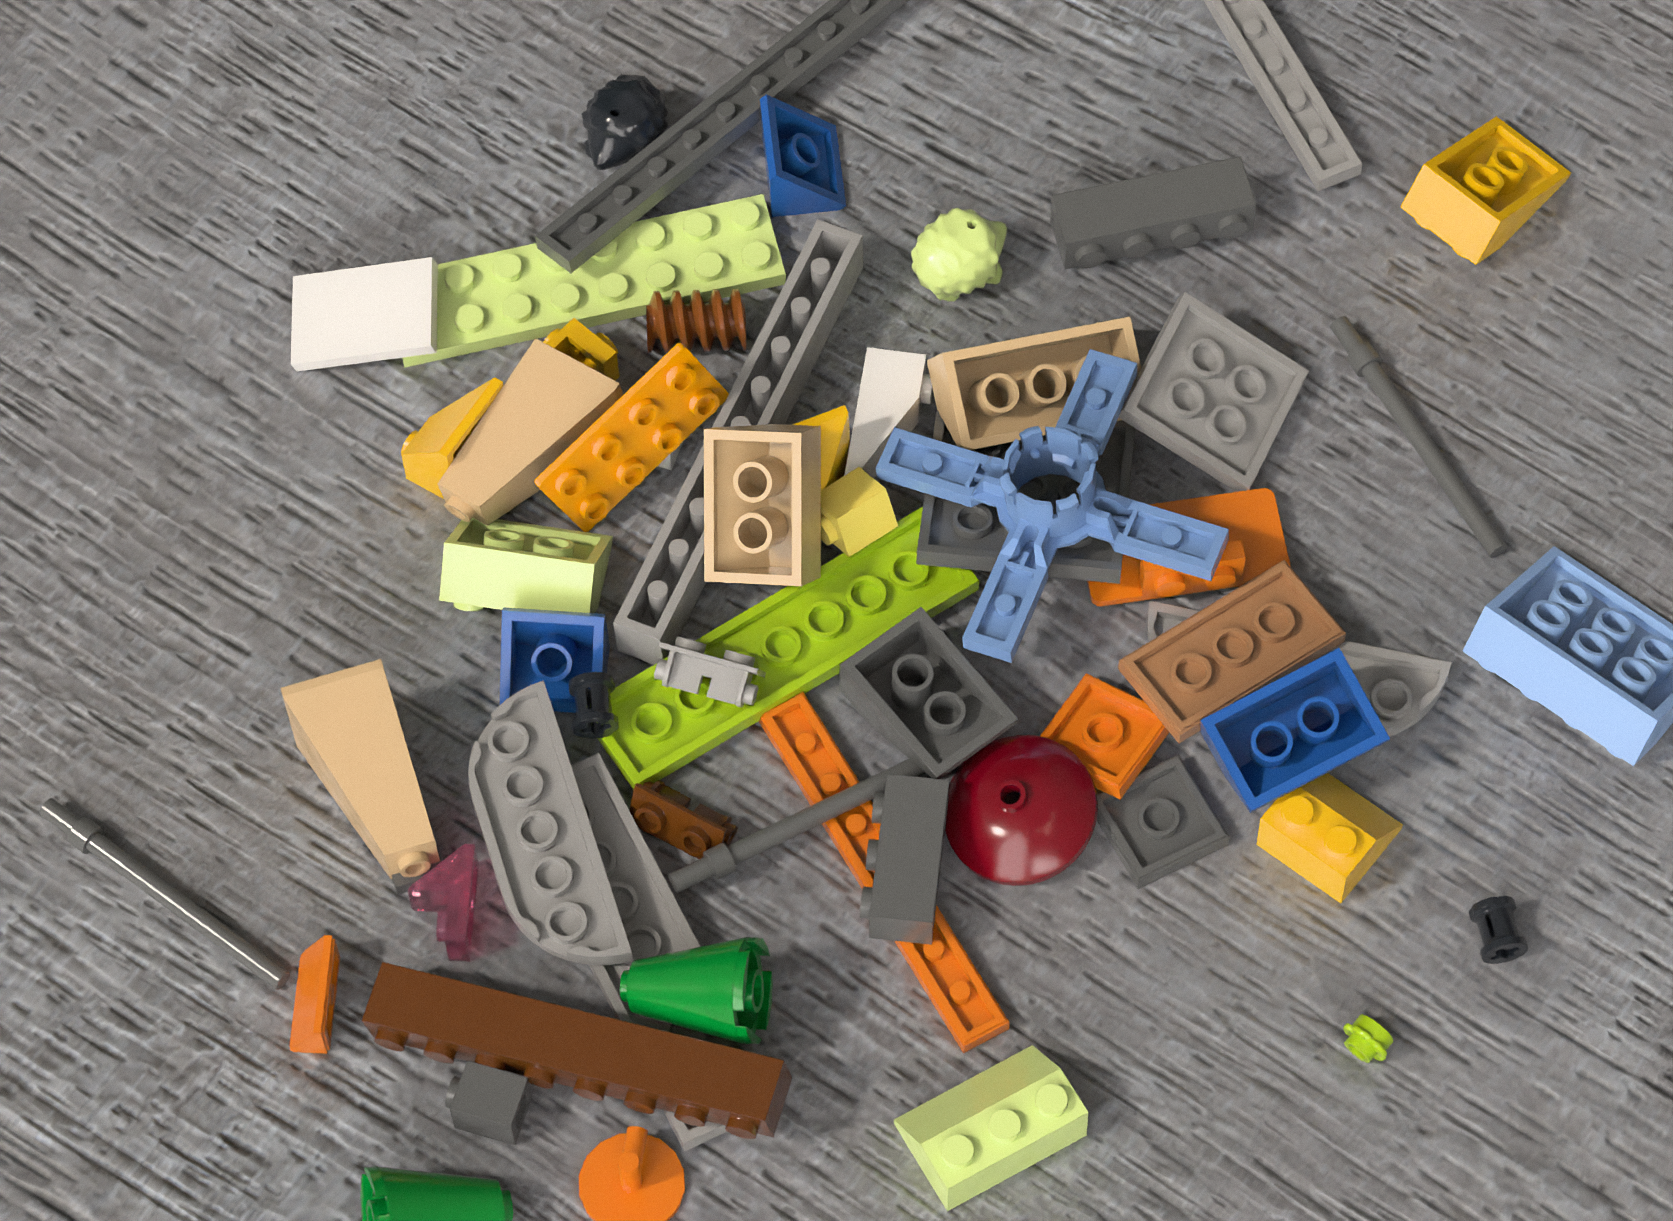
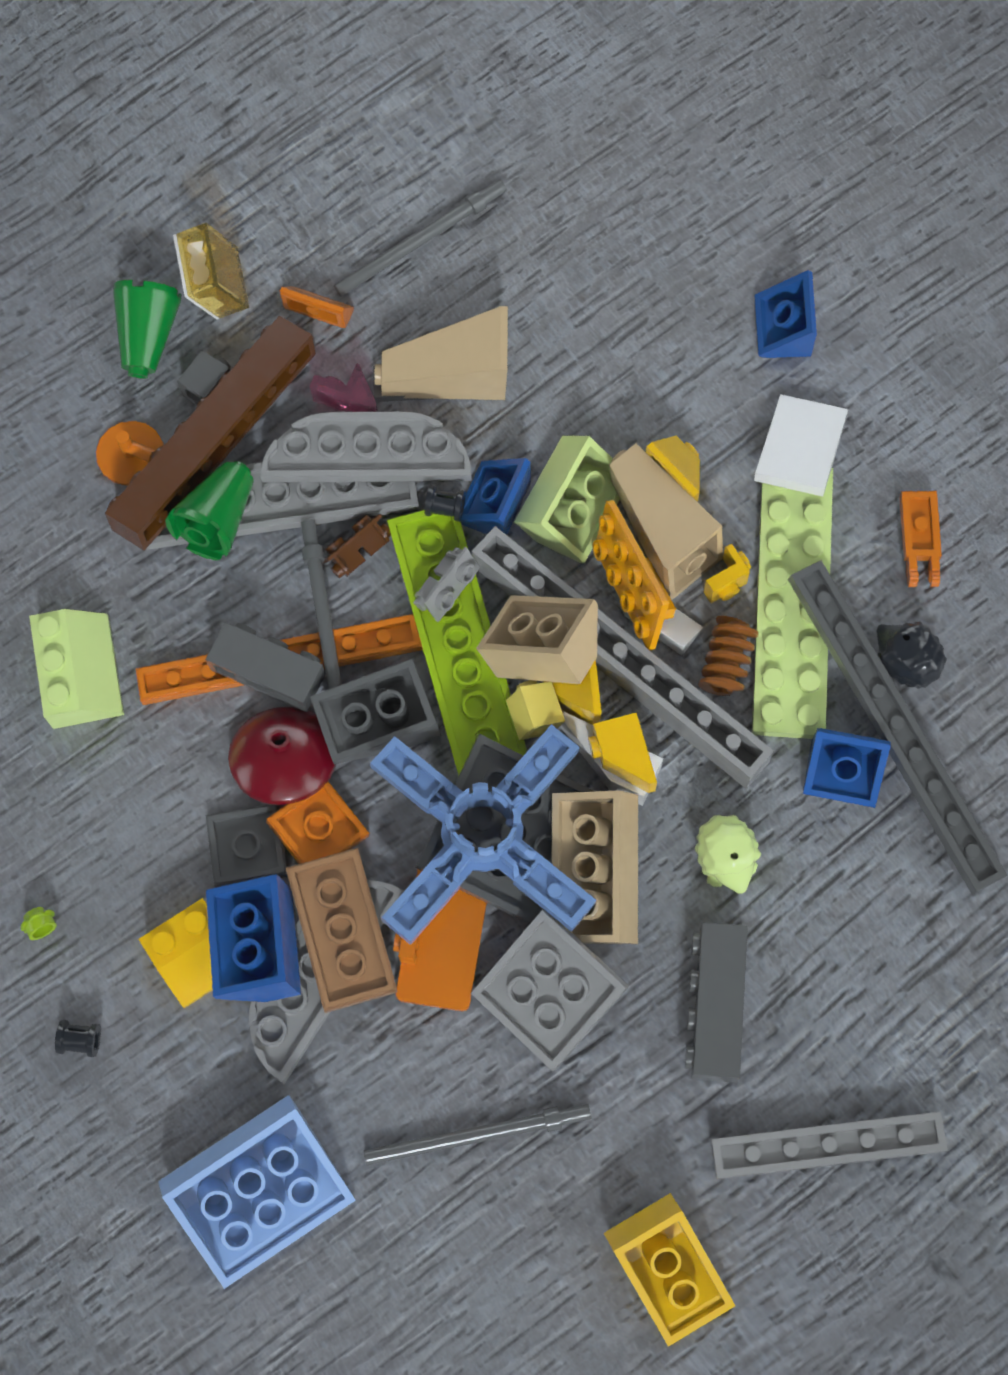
camera: 110 degrees right, 10 degrees up
none -> clear yellow piece [173,222,249,320]
none -> yellow slope [588,713,657,793]
none -> blue slope [755,270,817,358]
none -> orange hinge [899,491,942,587]

